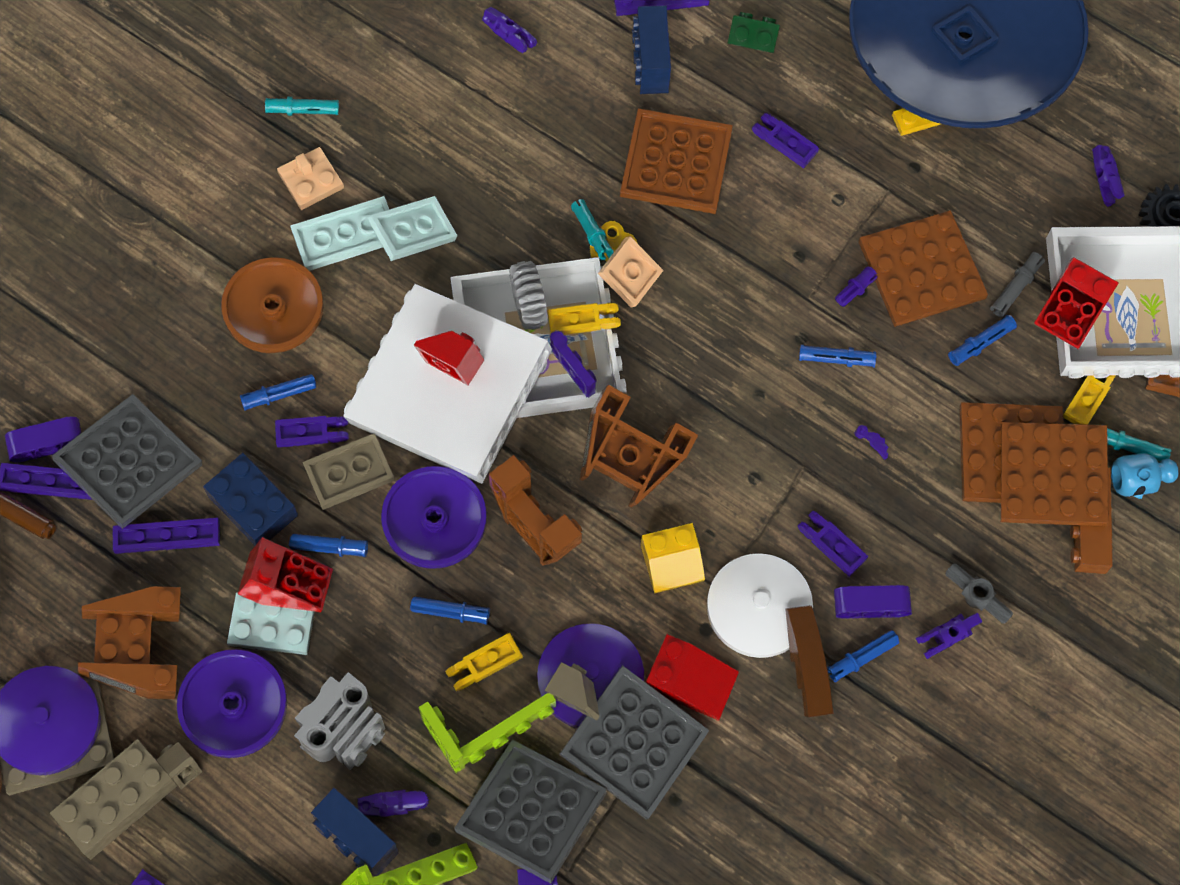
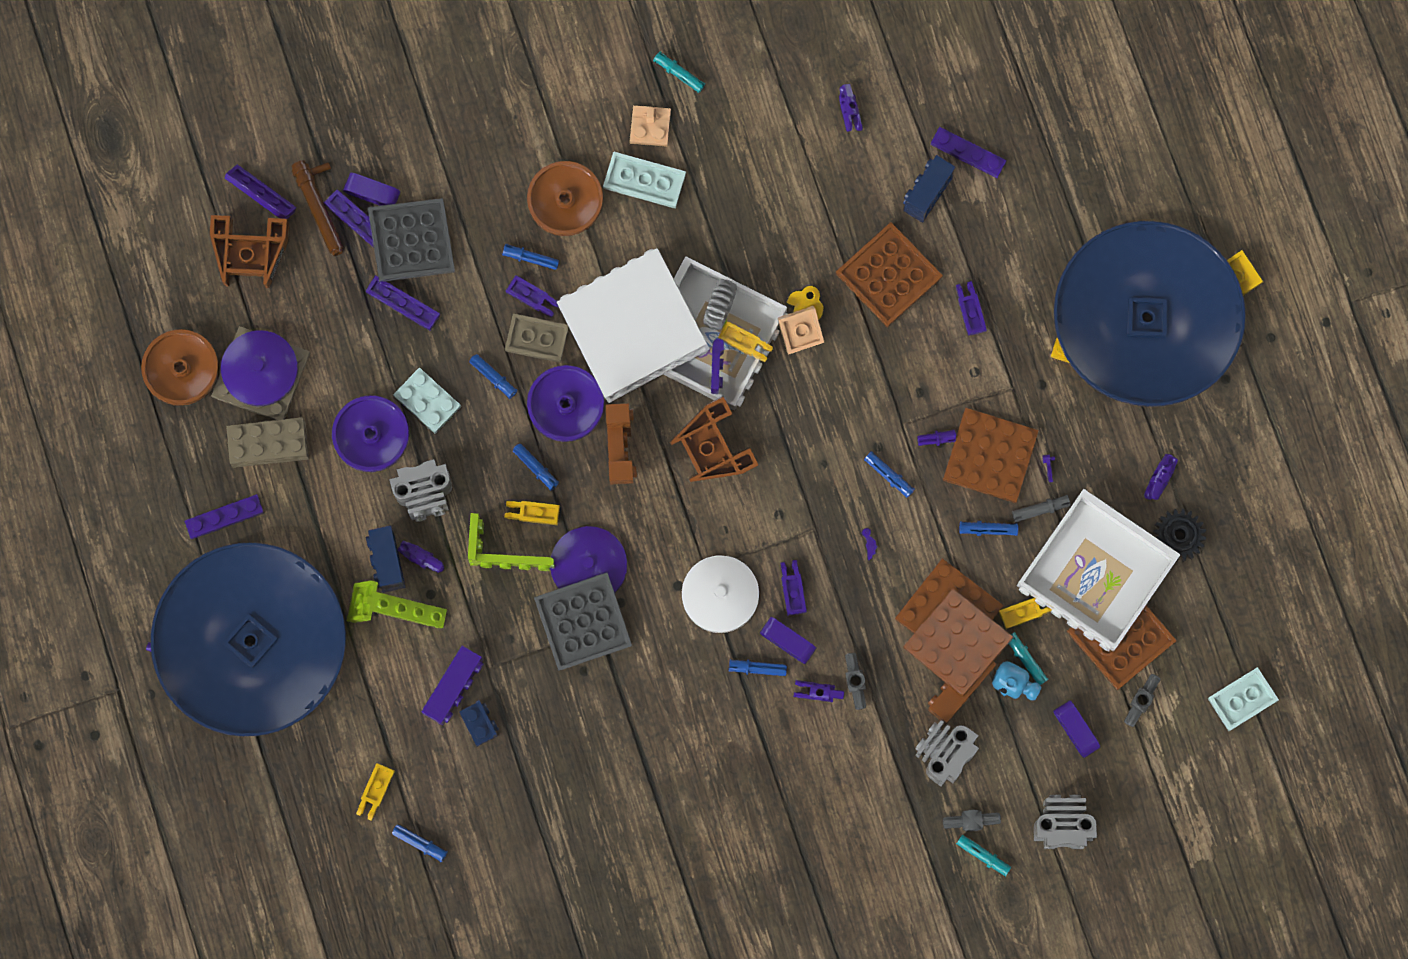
camera: 40 degrees right, 10 degrees up
dark orange wedge [78,586,181,699] -> none
dark tan slope [157,742,203,790] -> none
dark blue brick [203,453,298,546] -> none
red slope [238,537,333,612] -> none
light aqua plate [369,196,457,261] -> none
red slope [414,331,484,386] -> none
dark grey plate [455,740,606,884] -> none
dark tan slope [545,662,600,721] -> none
teal pin [571,199,614,260] -> none
yellow slope [641,523,705,593] -> none
red slope [646,634,739,721] -> none
dark green bracket [728,12,780,53] -> none
reddish brown slope [785,605,834,717] -> none
red slope [1034,257,1119,349] -> none
none -> light grey piece [916,720,979,786]
none -> dark purple piece [1042,455,1055,482]

